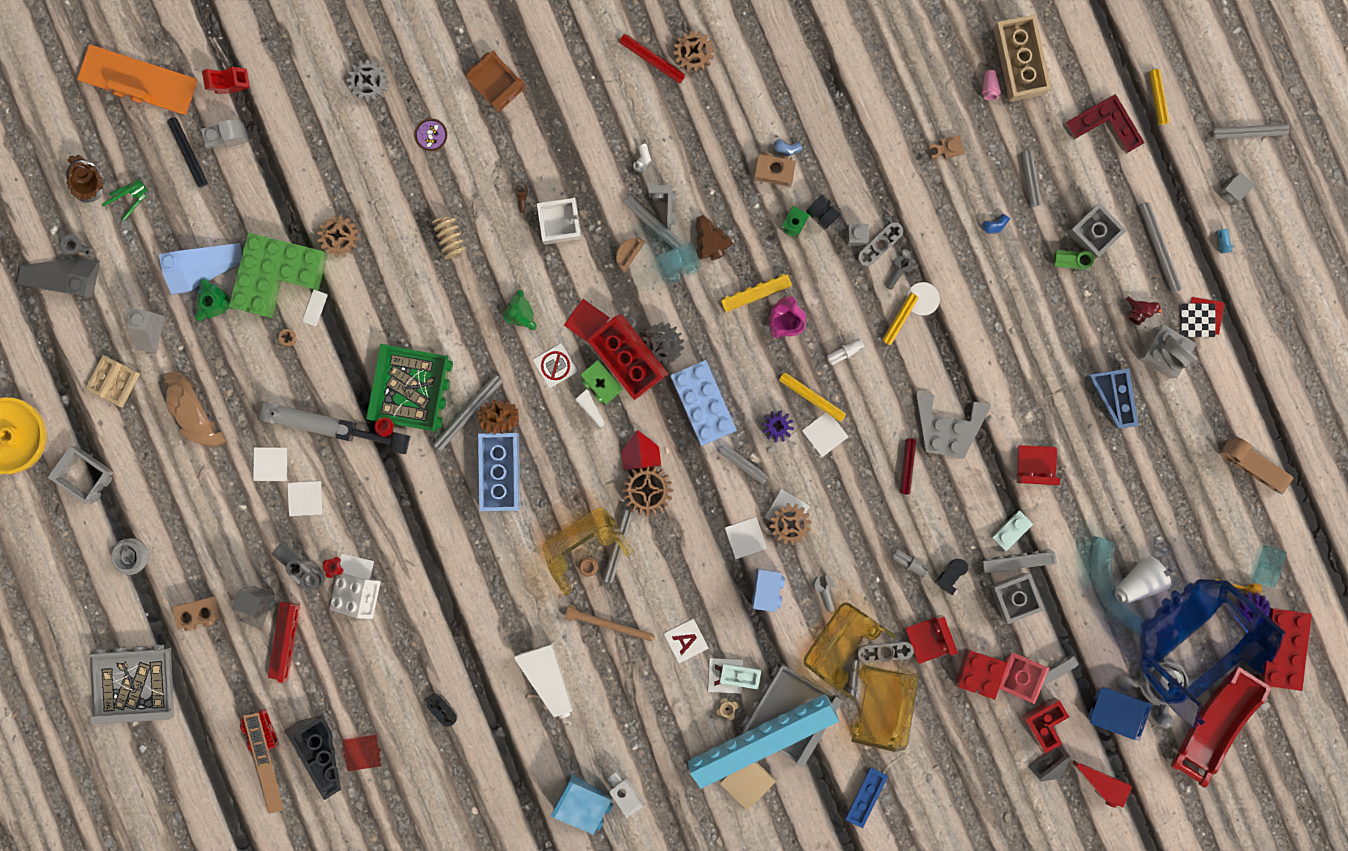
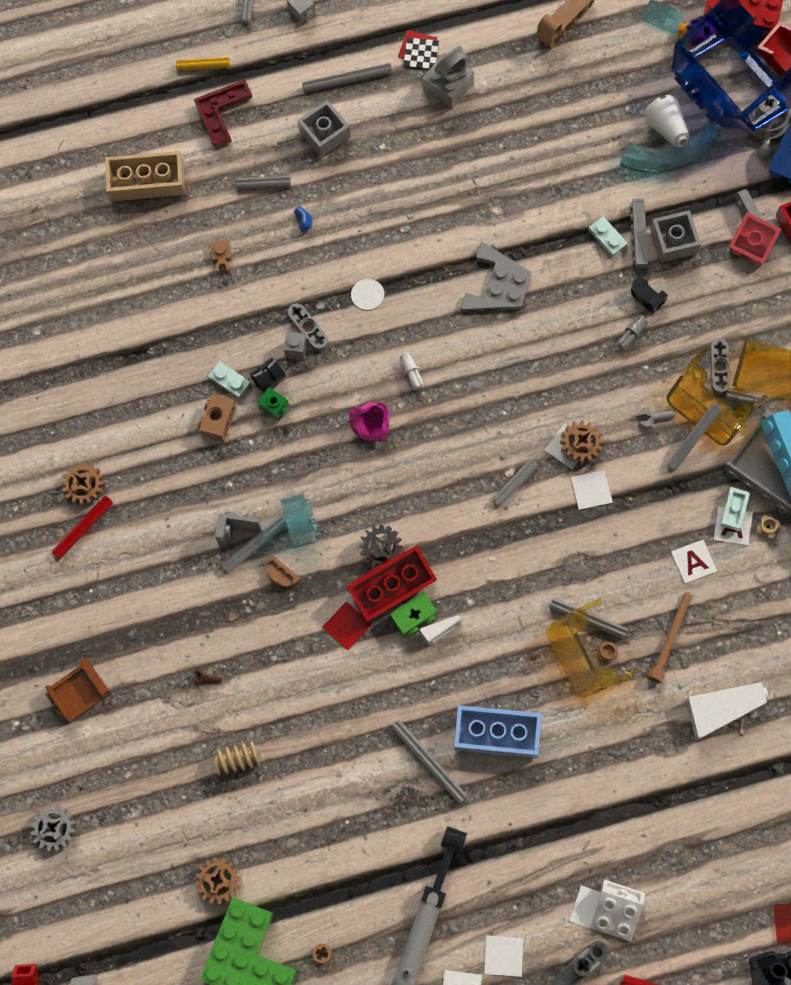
camera: 80 degrees left, 15 degrees down
white sticker [302,290,327,326] -> none
red plate [323,557,344,578] -> none
panel [367,344,453,432] -> none
red plate [375,417,394,437] -> none
sticker [414,118,448,151] -> none
black beam [427,694,458,727] -> none
dark orange gear [477,399,519,435] -> none
green rock [503,289,537,330] -> none
sticker [533,343,578,388] -> none
white piece [537,198,582,245] -> none
red slope [621,429,661,470] -> none
medium nougat gear [621,465,673,516] -> none
white arm [633,144,651,172] -> none
light blue brick [670,360,737,446] -> none
reddish brown rock [696,215,734,261] -> none
yellow piece [721,274,792,313] -> none
light blue brick [752,568,785,612] -> none
dark purple gear [762,410,794,443] -> none
medium blue arm [774,139,803,156] -> none
yellow axle [779,372,846,422] -> none
white sticker [802,413,848,457] -> none
yellow axle [882,293,919,345] -> none
dark grey bar [886,255,913,290] -> none
dark red axle [900,438,916,495] -> none
red bracket [905,615,958,664] -> none
red piece [954,648,1007,700] -> none
bright pink cone [982,70,1001,101] -> none
red bracket [1016,445,1060,486] -> none
bright green piece [1053,250,1094,271] -> none
medium blue wedge [1088,368,1139,429] -> none
dark red animal [1126,296,1162,325] -> none
dark azure pin [1216,229,1234,254] -> none
none -> light aqua plate [208,361,251,399]
none -> light grey axle [667,403,722,471]

